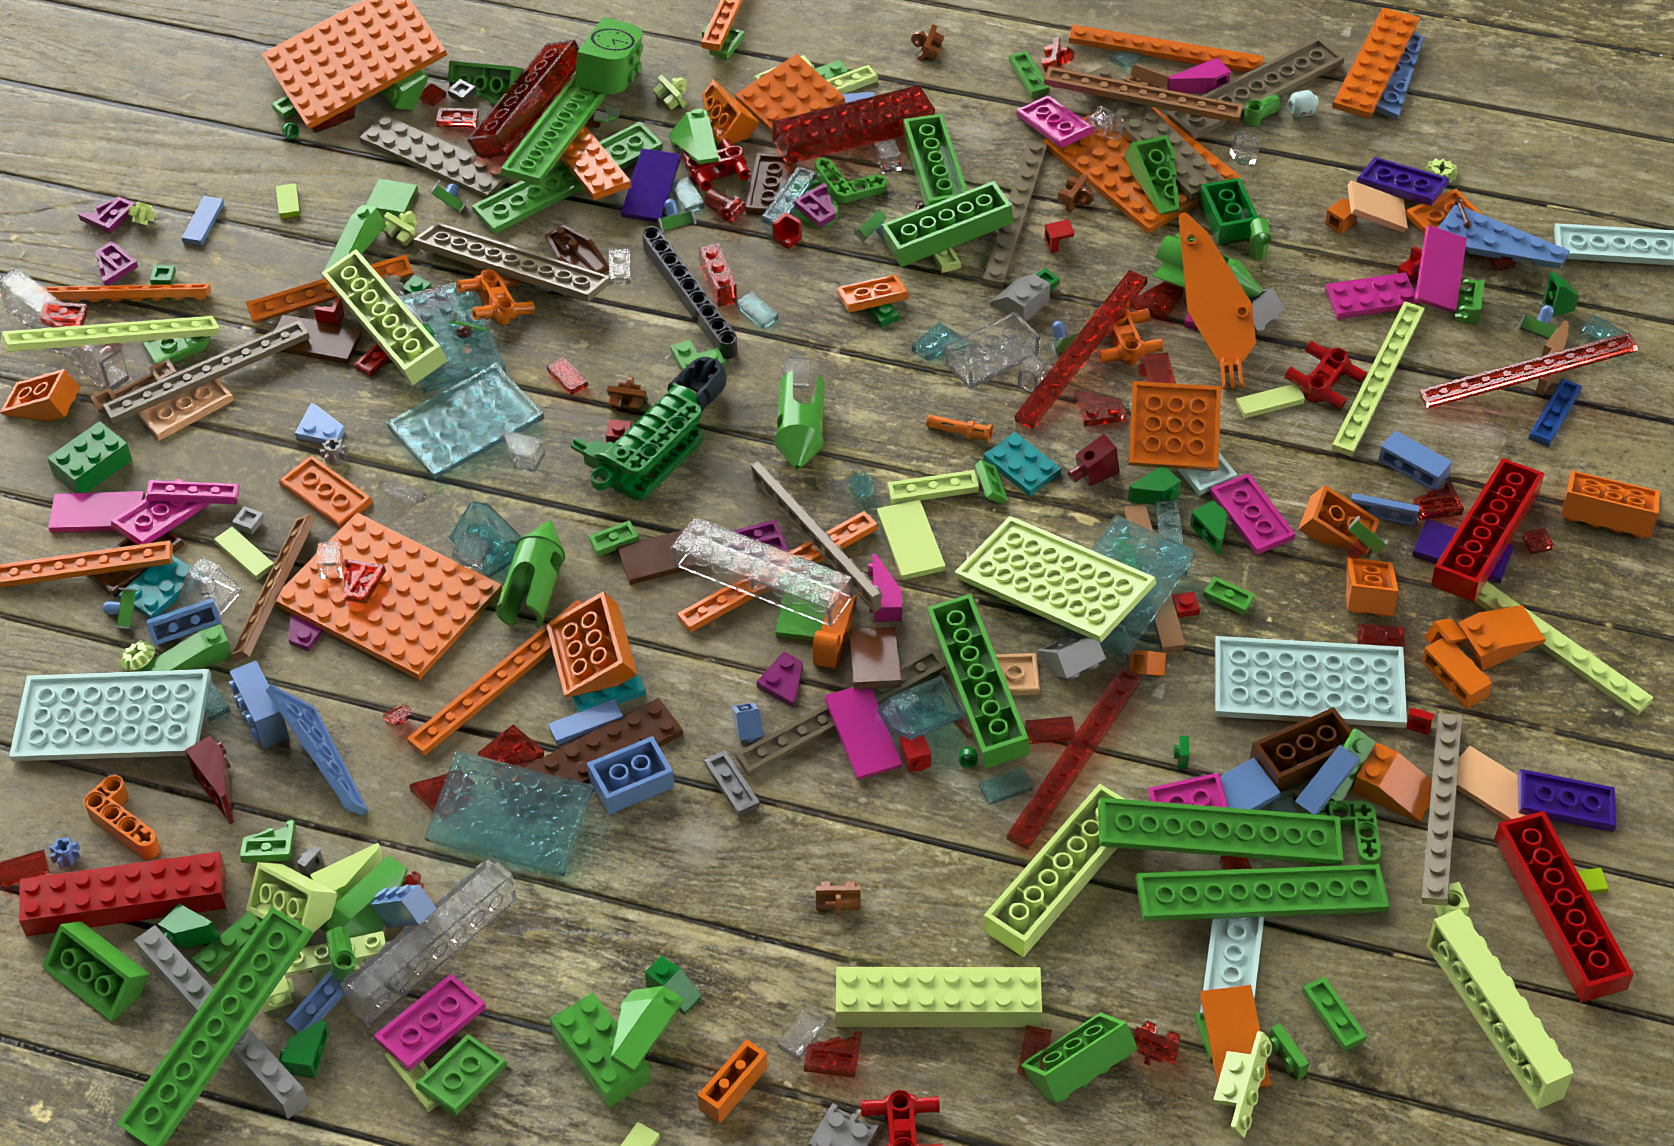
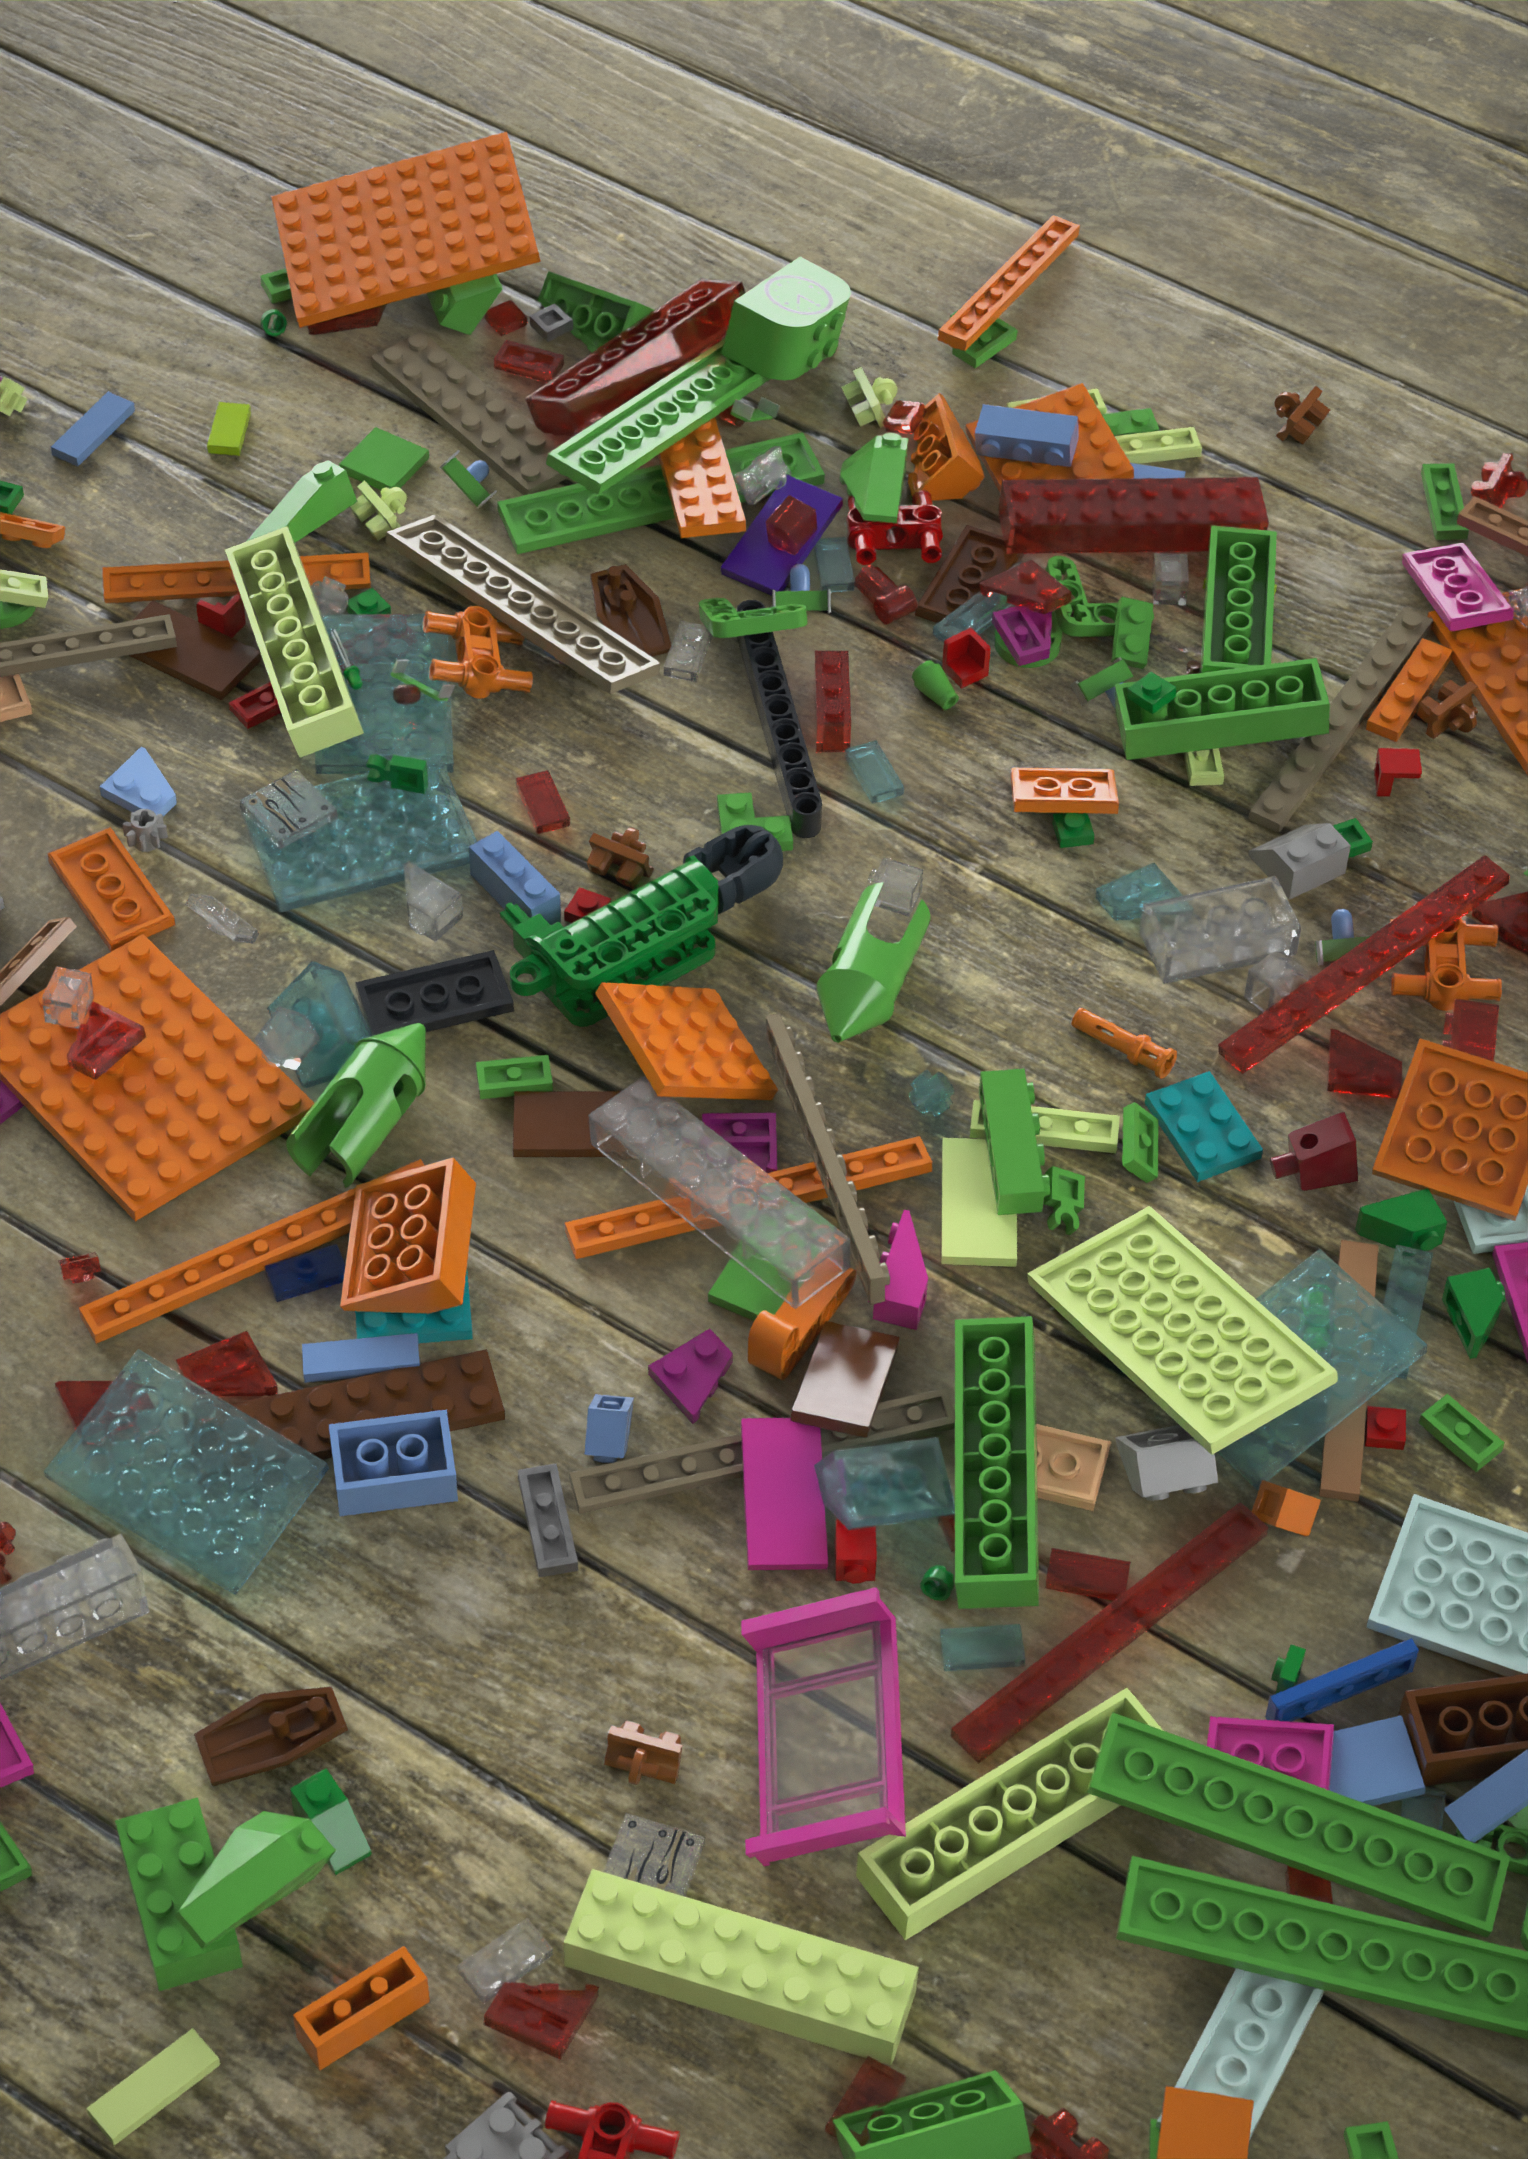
camera: 15 degrees right, 0 degrees up
none -> reddish brown piece [194,1686,348,1787]
none -> clear tile [240,769,338,849]
none -> clear blue plate [264,1244,345,1302]
none -> black plate [355,950,514,1036]
none -> green plate [366,754,428,794]
none -> medium blue brick [469,831,561,925]
none -> orange plate [595,982,778,1100]
none -> clear tile [603,1813,705,1897]
none -> bright green beam [699,598,808,638]
none -> clear hips [733,446,792,505]
none -> clear piece [741,1587,906,1867]
none -> clear red brick [766,495,818,556]
none -> clear red plate [882,400,927,434]
none -> bright green cone [912,660,959,710]
none -> medium blue brick [975,404,1079,467]
none -> bright green brick [979,1068,1050,1215]
none -> clear red wing [980,559,1071,614]
none -> bright green plate [1044,1166,1085,1236]
none -> bright green plate [1111,597,1154,669]
none -> green plate [1127,672,1176,714]
none -> blue tile [1265,1638,1419,1722]
none -> orange plate [1366,638,1453,742]

